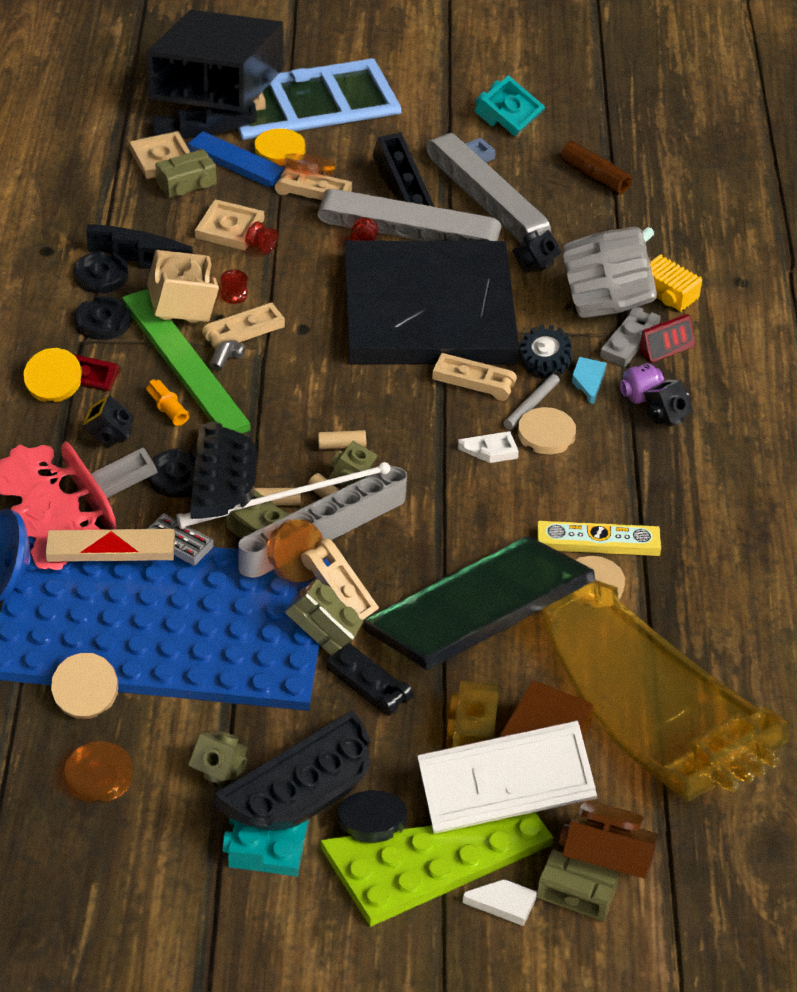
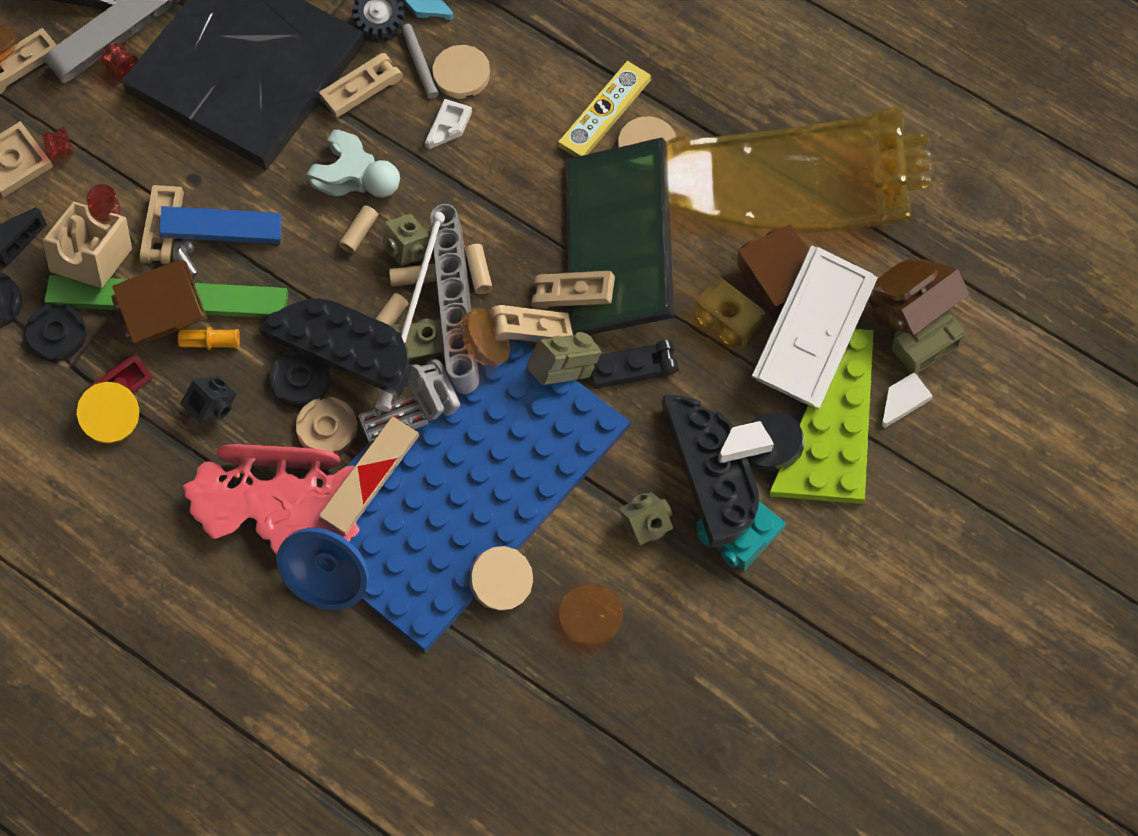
camera: 50 degrees left, 20 degrees up
light grey tile [91,447,158,498] -> none
none -> reddish brown brick [111,259,208,345]
none -> blue tile [160,206,282,244]
none -> tan tile [296,397,358,455]
none -> light aqua piece [306,130,400,198]
none -> light grey piece [407,359,460,421]
none -> tan hinge [465,244,493,294]
none -> tan plate [531,271,615,310]
none -> white tile [718,421,774,463]

